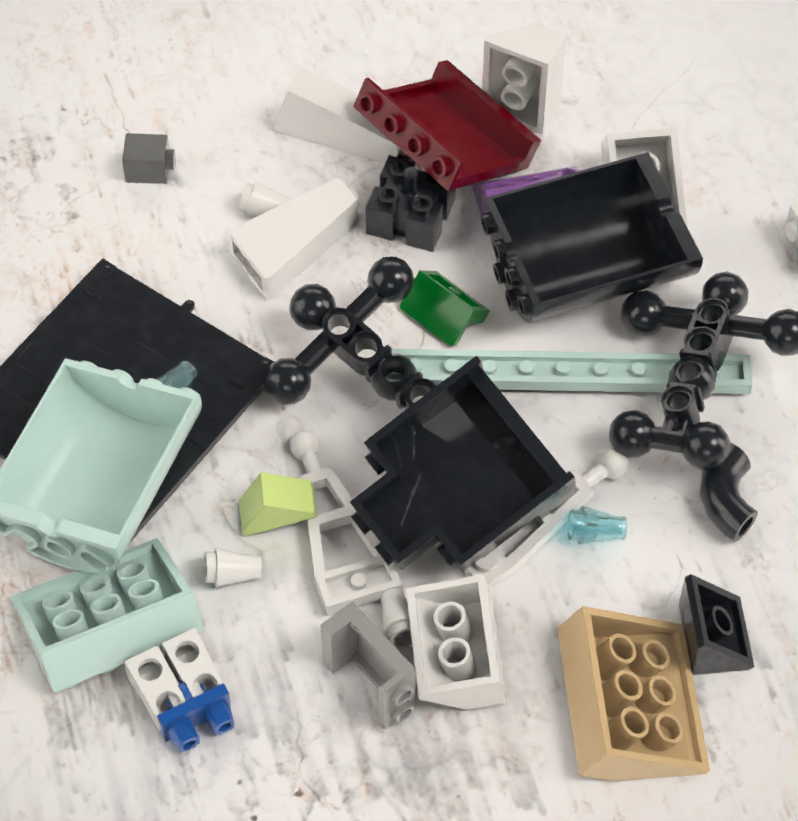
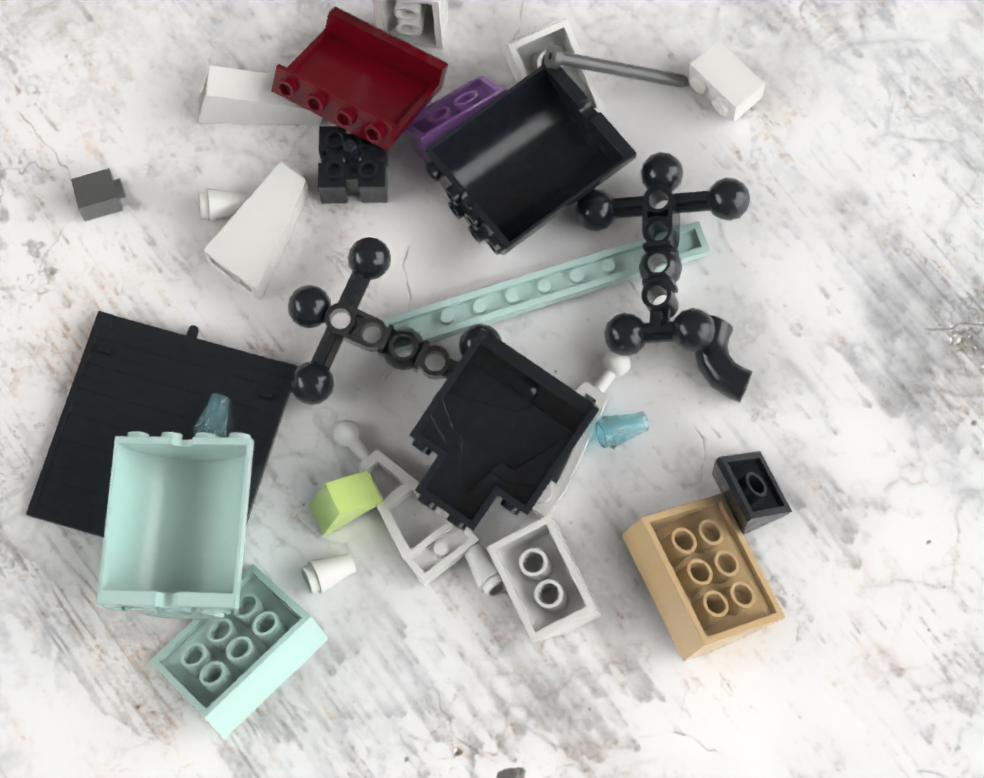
camera: 15 degrees left, 15 degrees up
hips [124,628,234,753] -> none
light grey panel [320,601,416,729] -> none
green panel [400,270,490,346] -> none
none -> dark grey bar [544,44,688,88]

